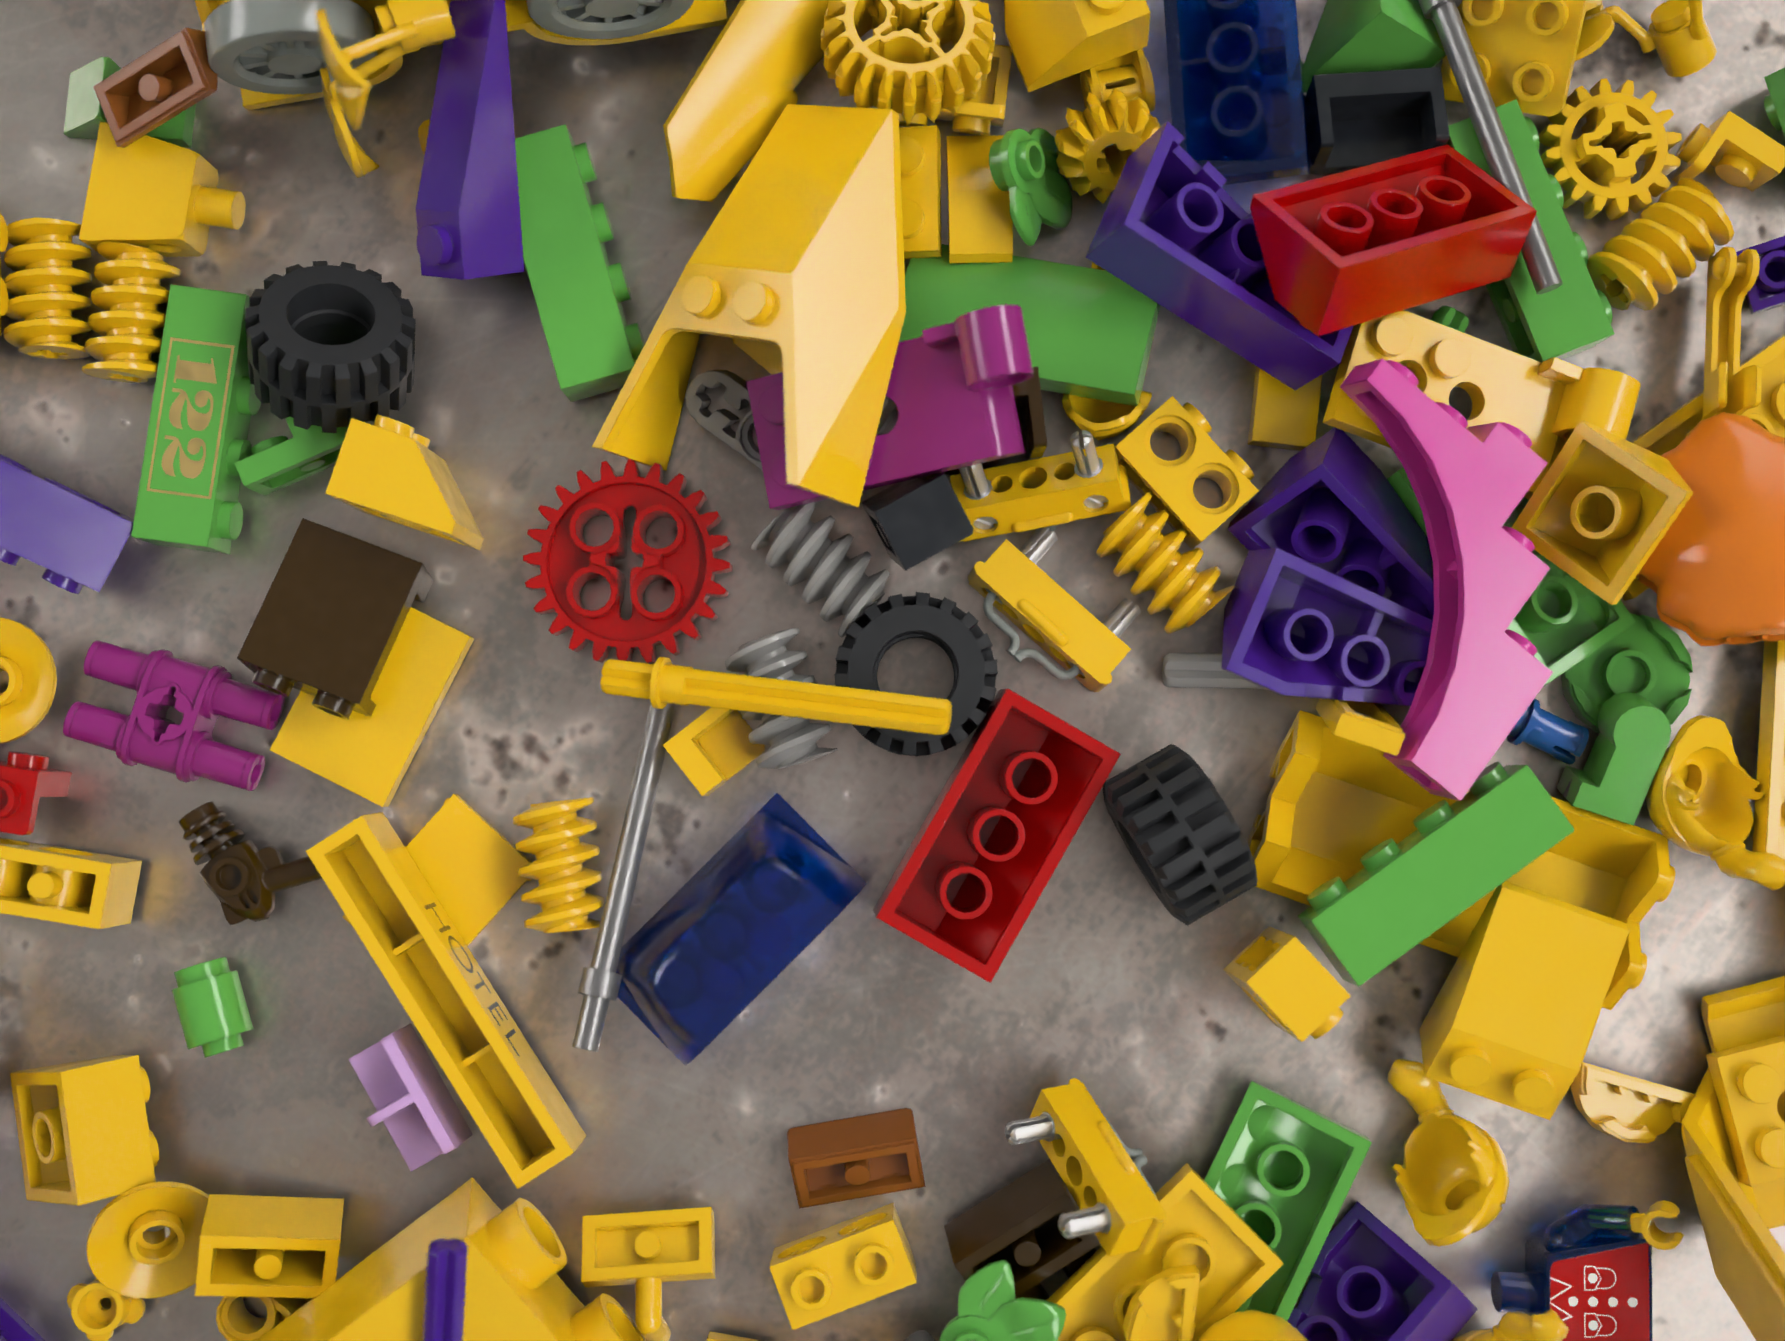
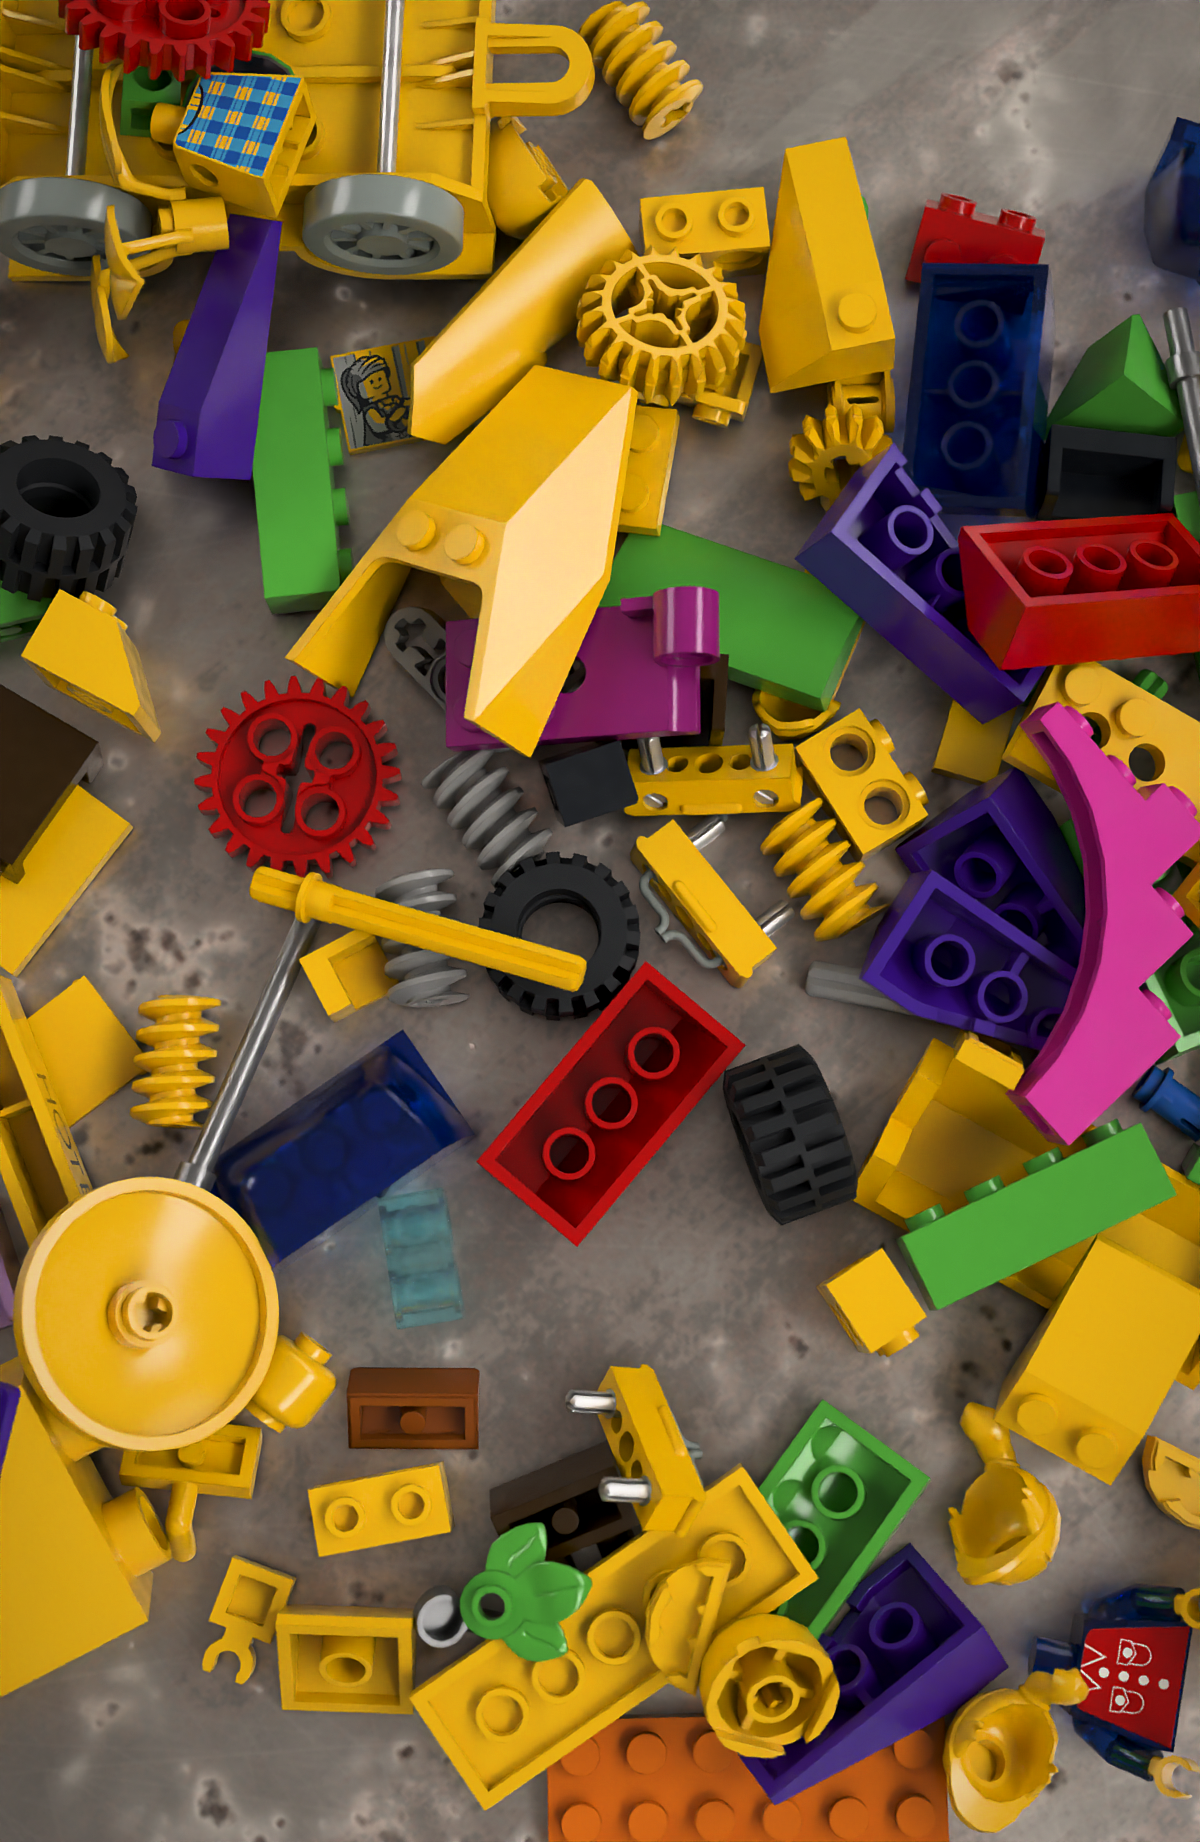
camera: 10 degrees right, 5 degrees down
yellow slope [946,135,1013,263] -> none
bright green plate [989,128,1073,246] -> none
none -> yellow dish [13,1177,279,1452]
none -> yellow head [245,1331,337,1433]
none -> piece [330,335,436,456]
none -> clear light blue brick [377,1188,466,1330]

